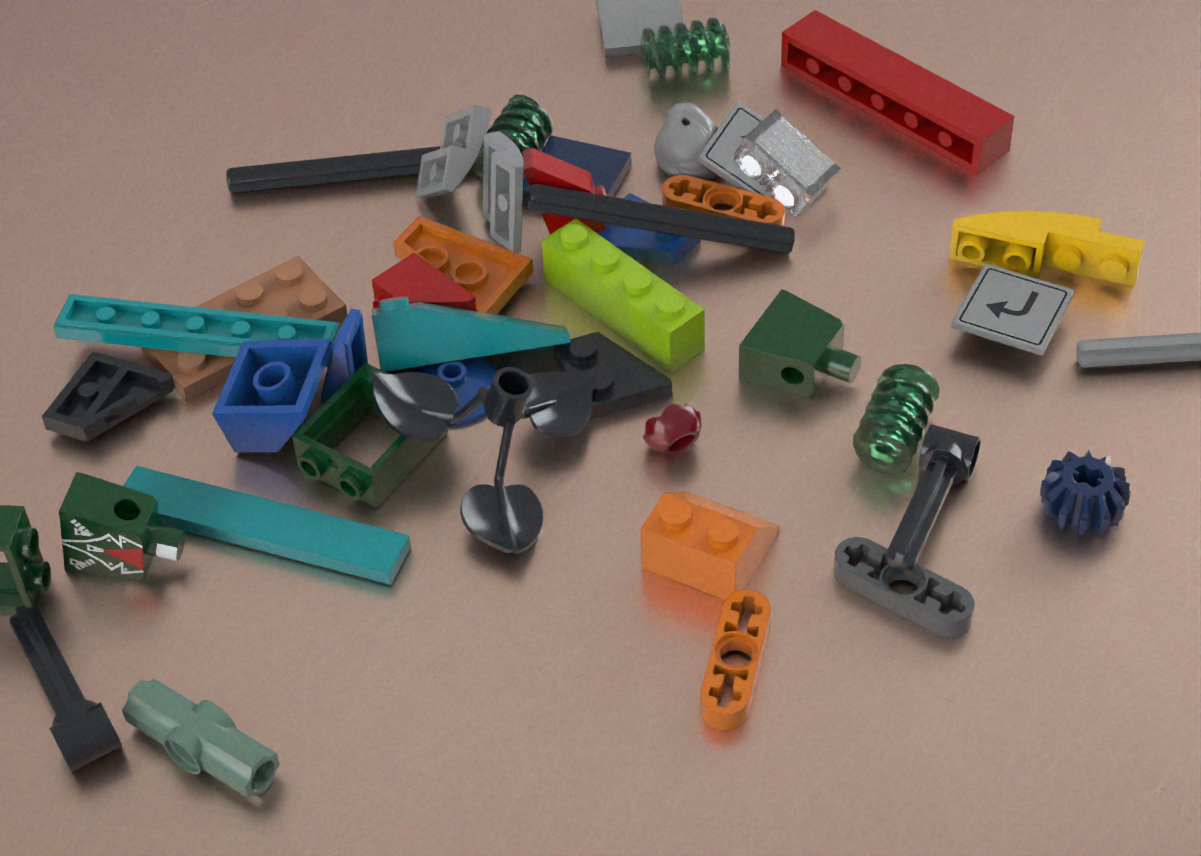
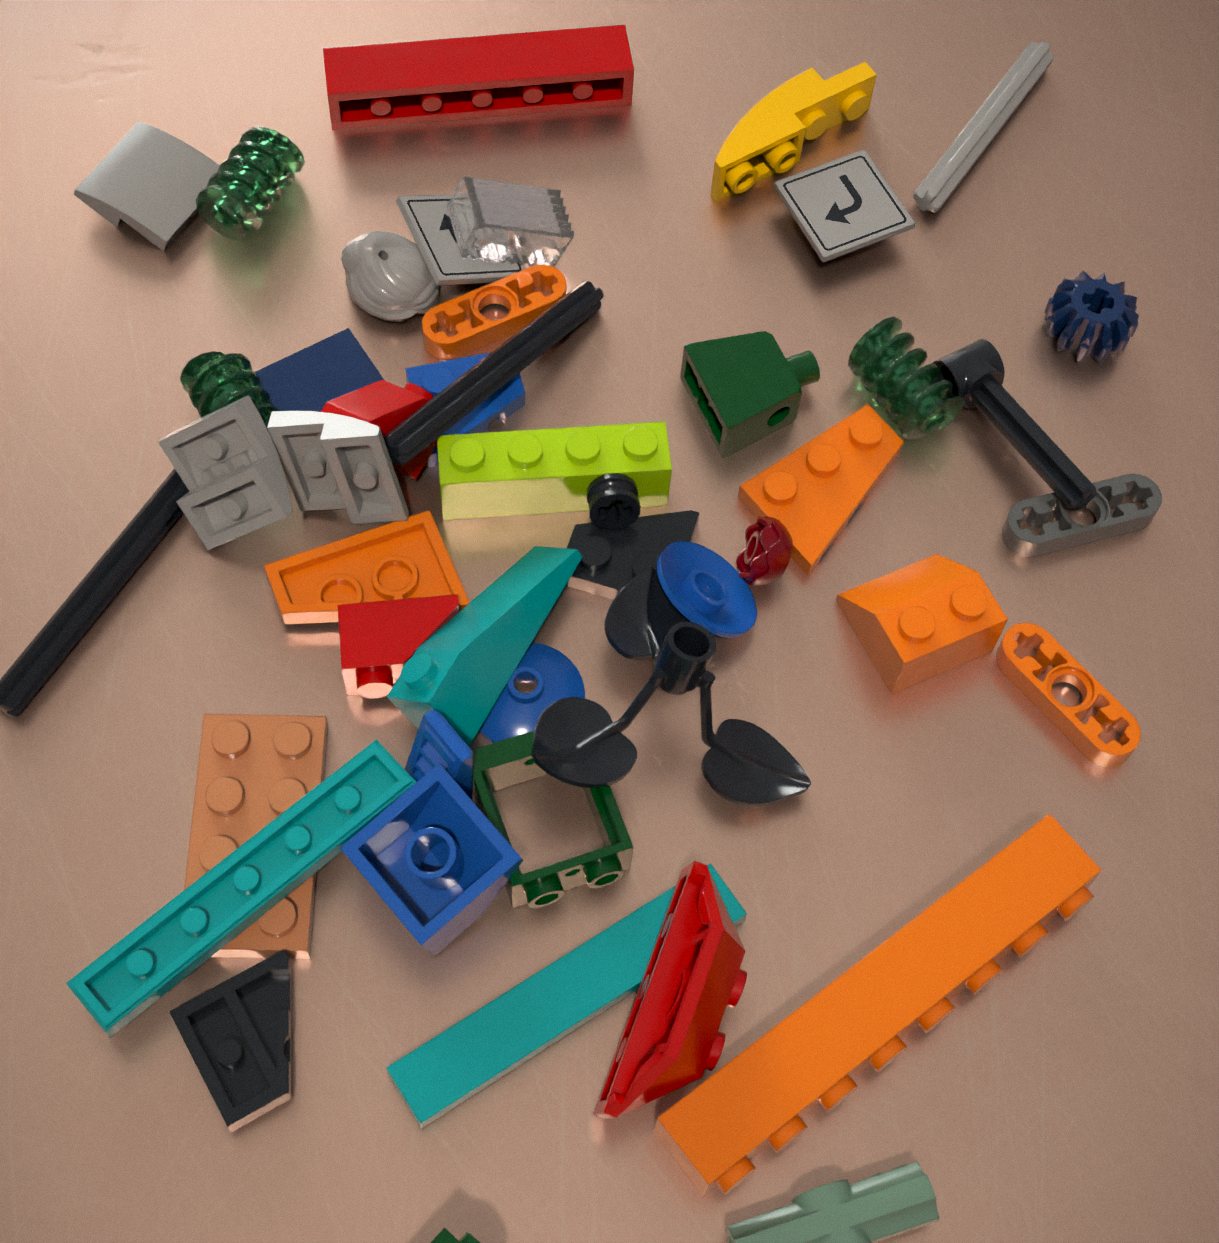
camera: 60 degrees left, 15 degrees up
dark green torso [59,472,186,581] -> none
none -> black bush [587,473,641,530]
none -> red wedge [593,861,747,1119]
none -> orange brick [653,813,1102,1198]
none -> blue dish [657,541,757,638]
none -> orange wing [738,404,904,577]

